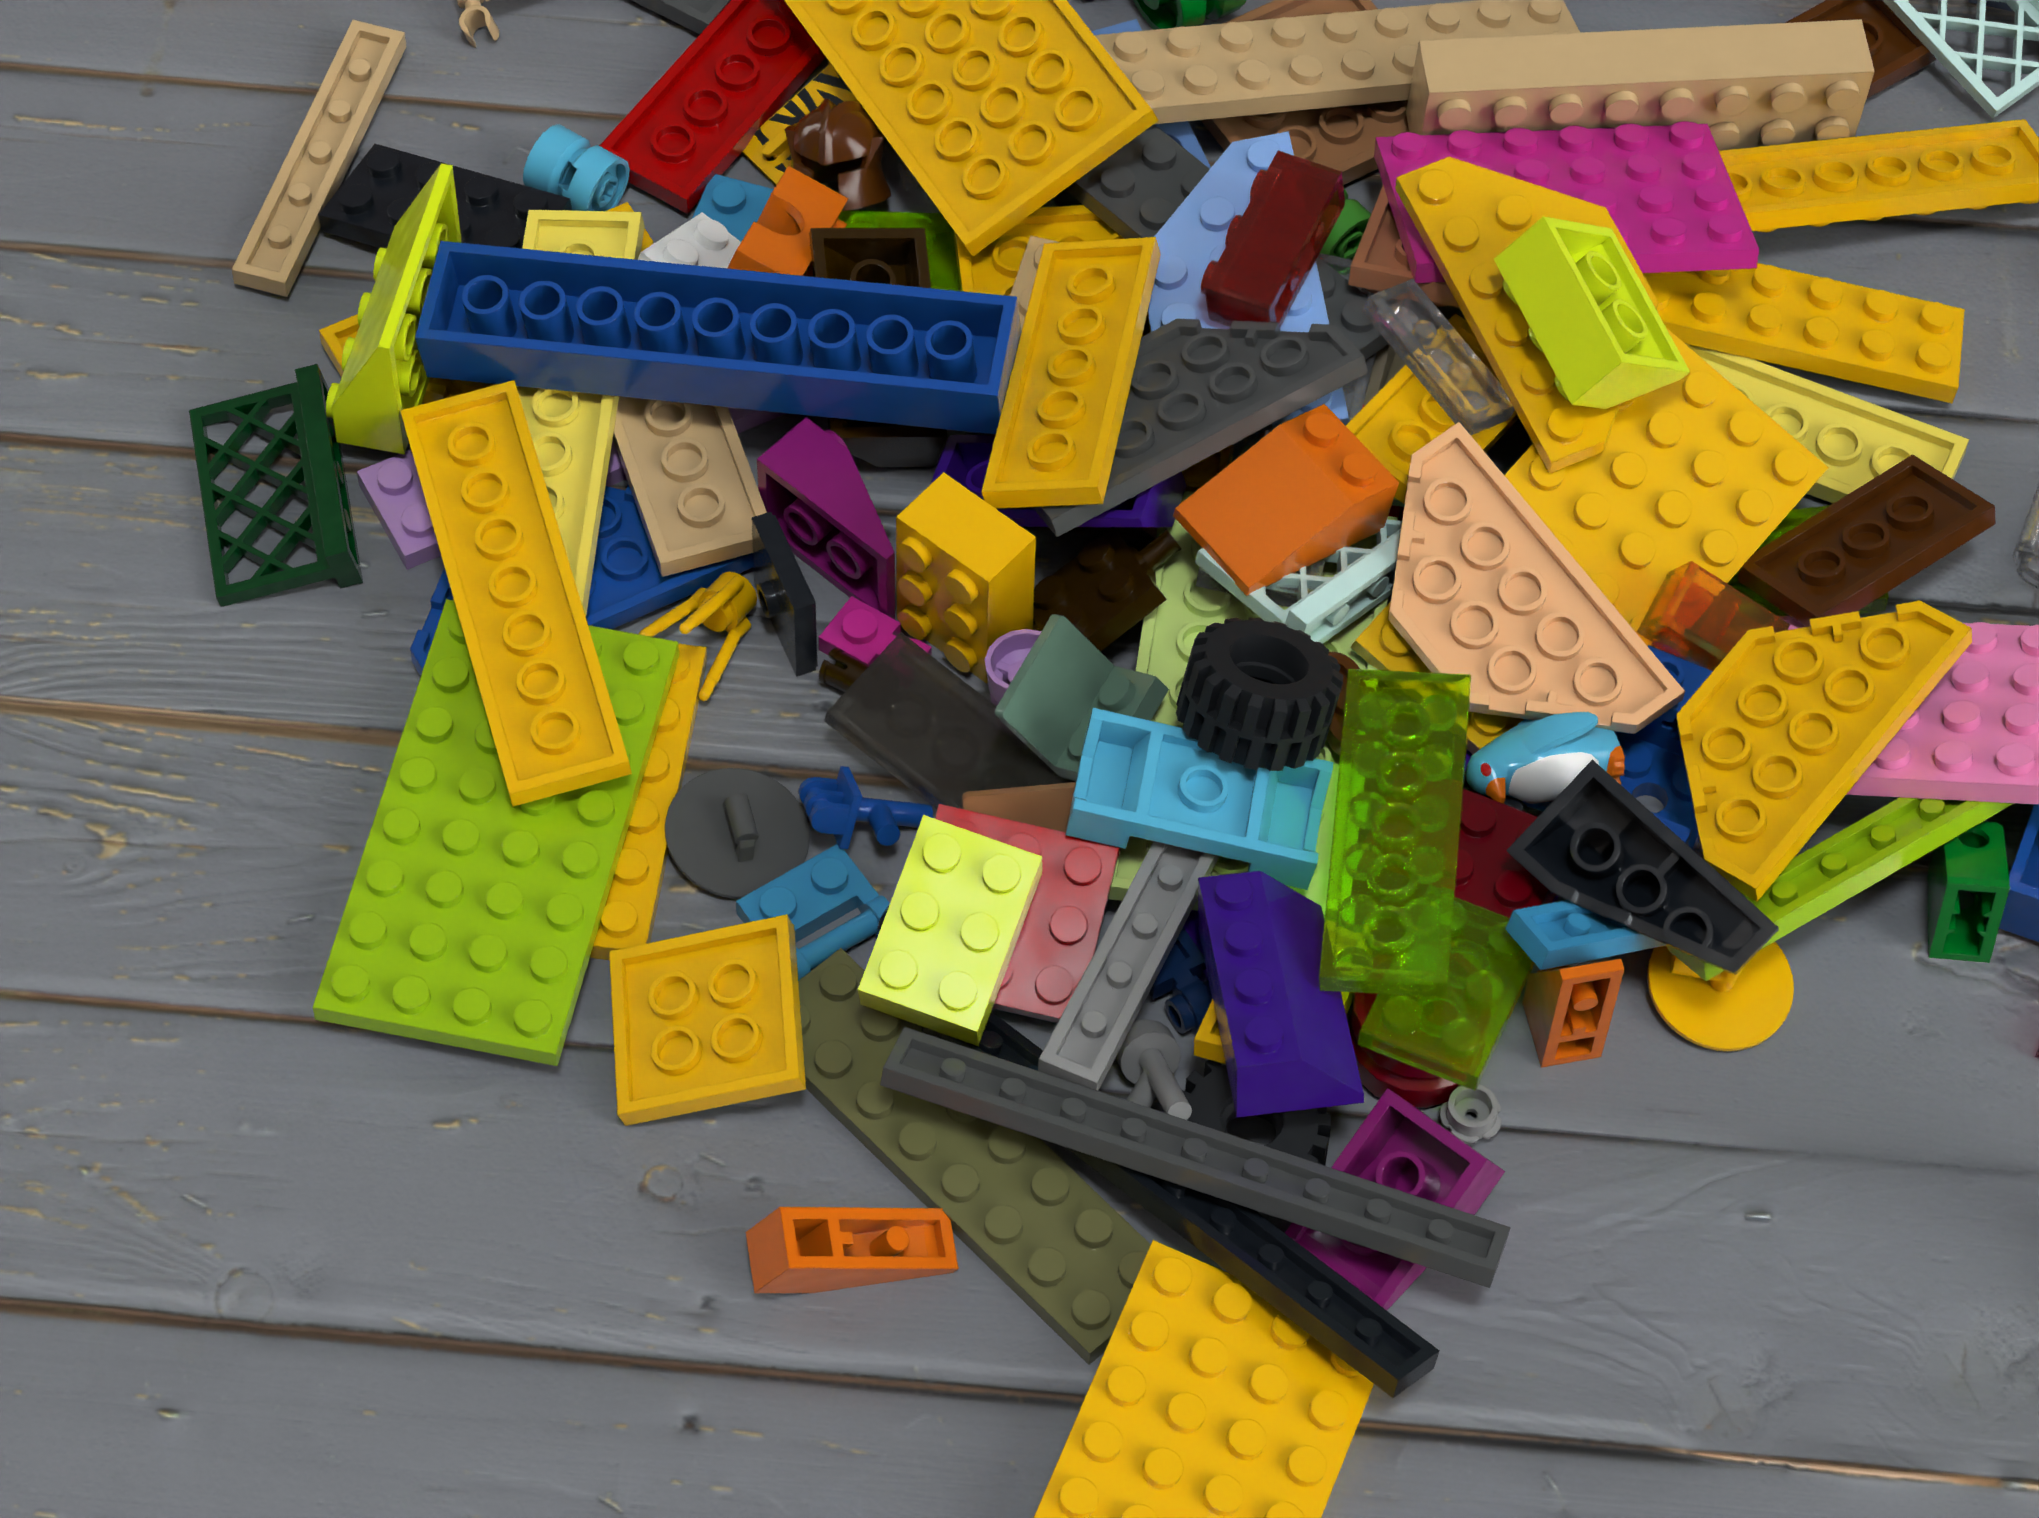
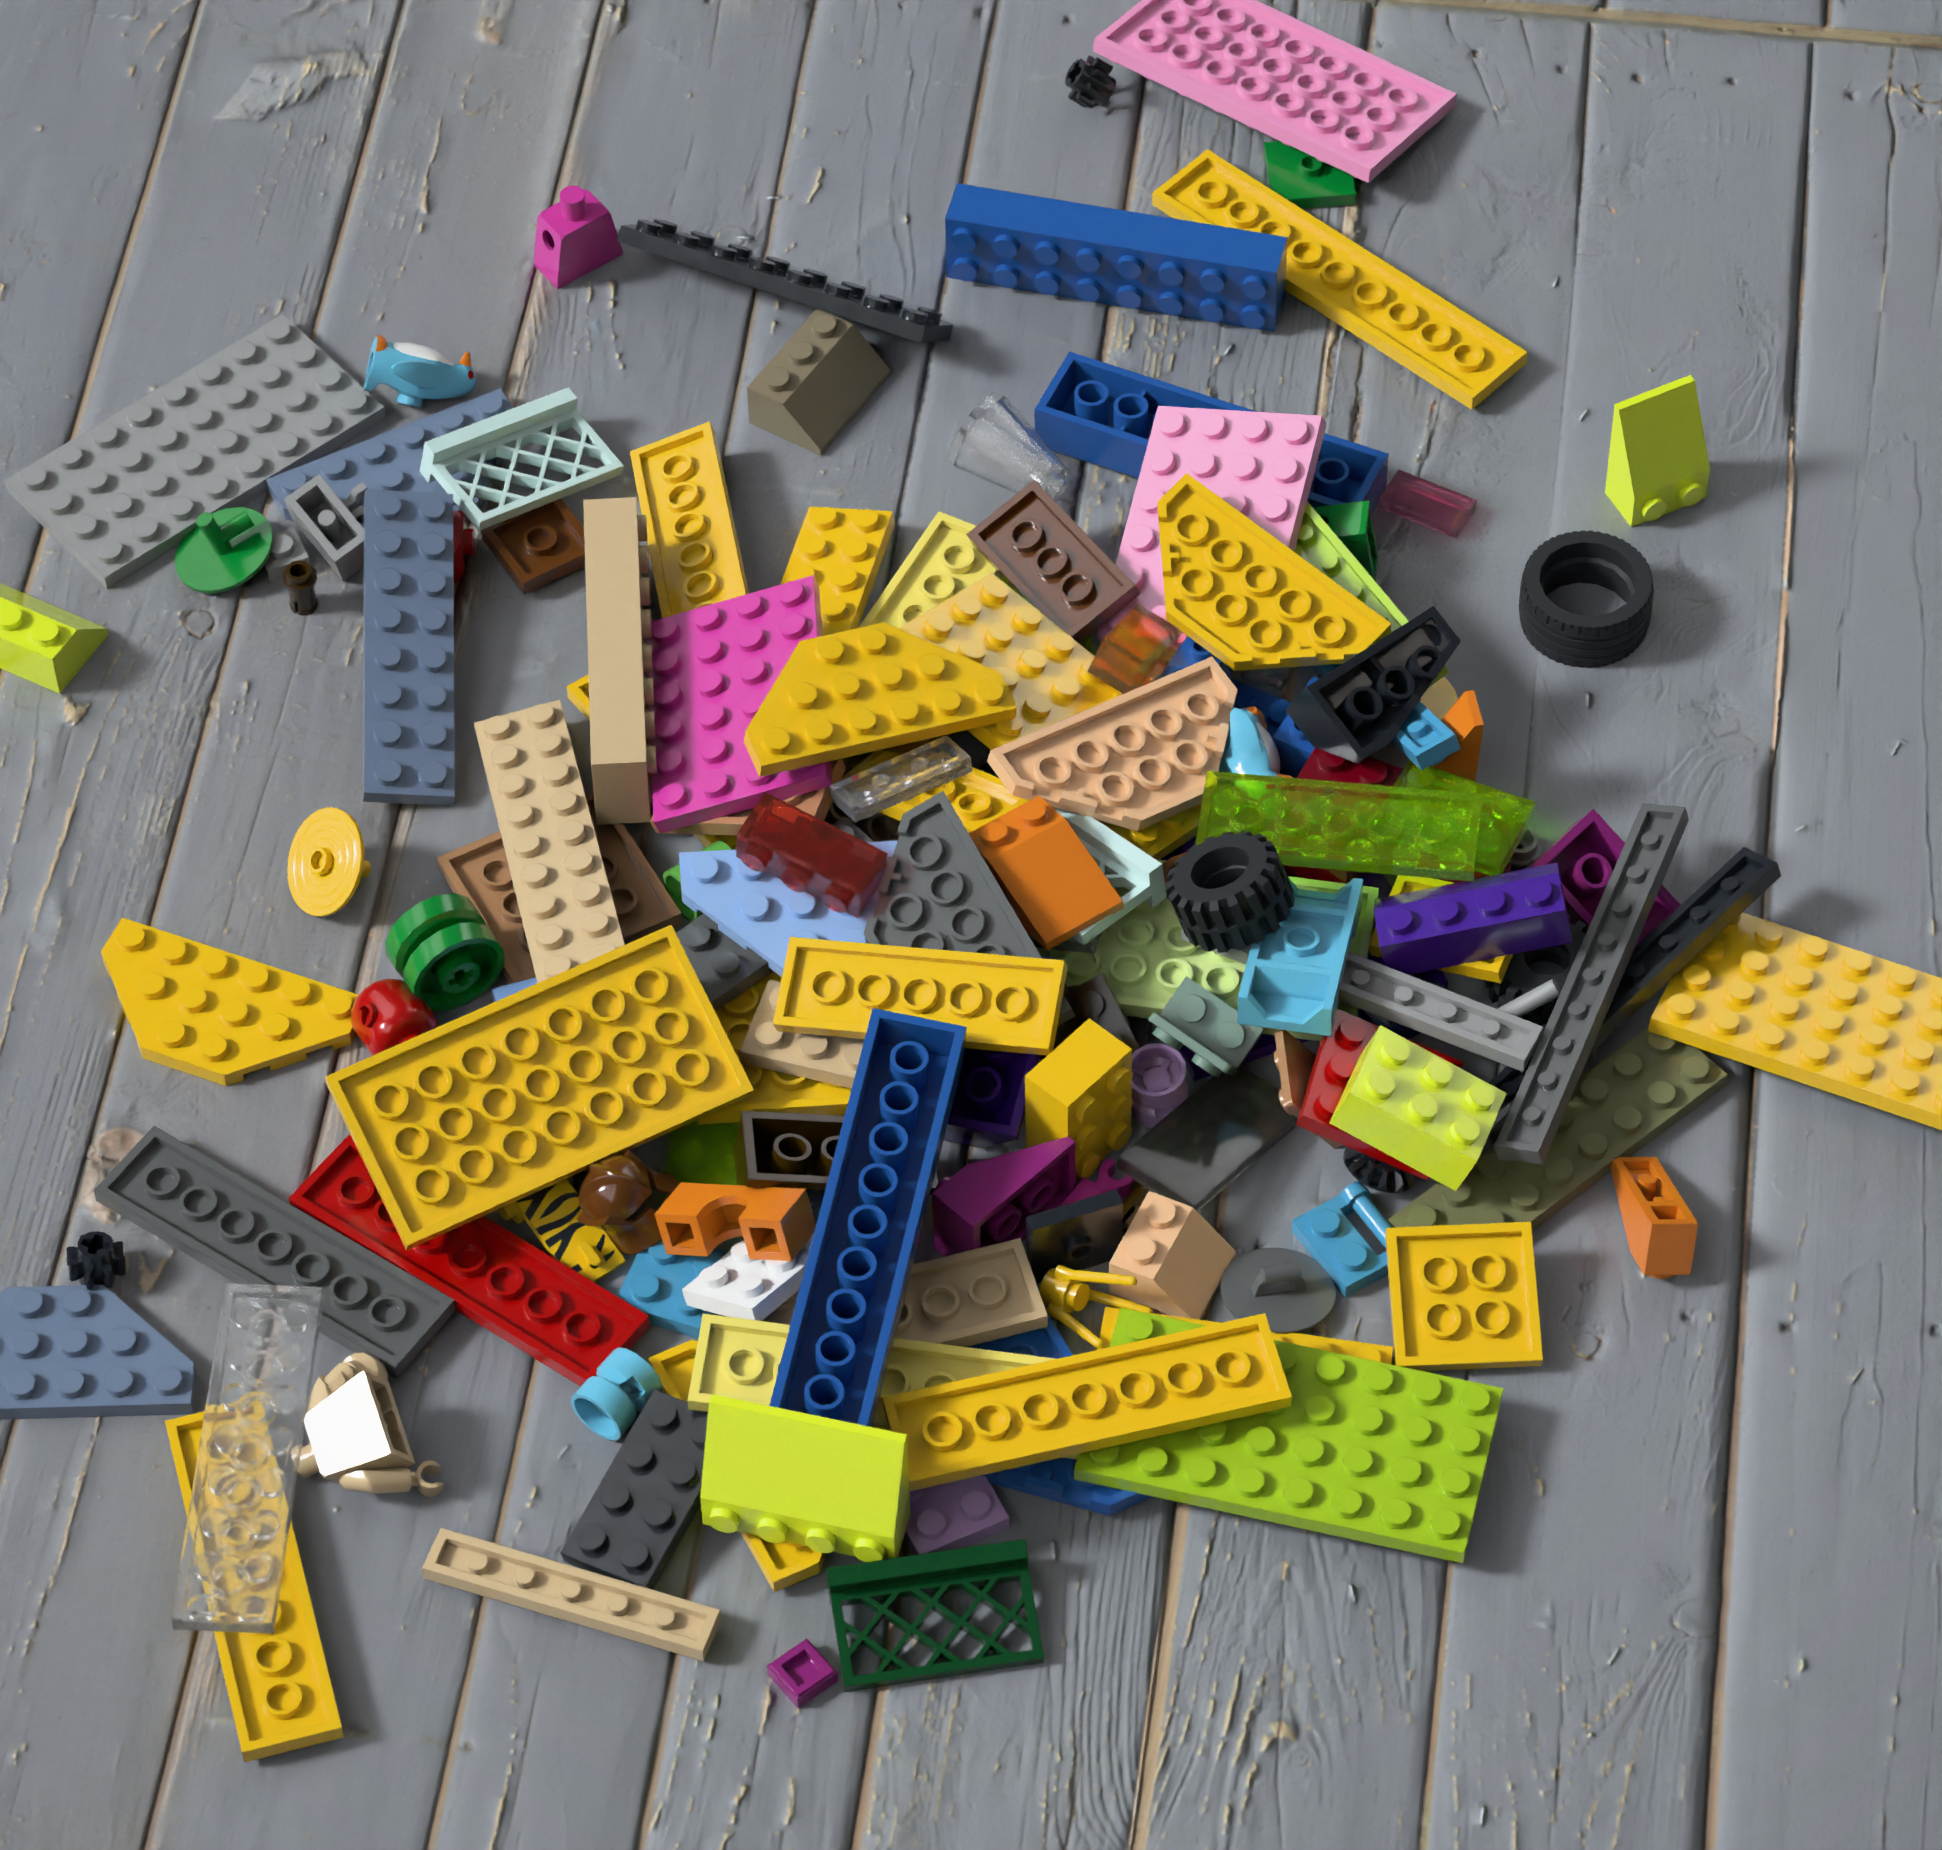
camera: 85 degrees left, 5 degrees down
blue arm [798,766,933,849] -> none
neon yellow slope [1494,216,1690,409] -> none
none -> magenta tile [767,1638,838,1709]
none -> light nougat slope [1109,1191,1236,1320]
none -> black tyre [1519,530,1654,668]

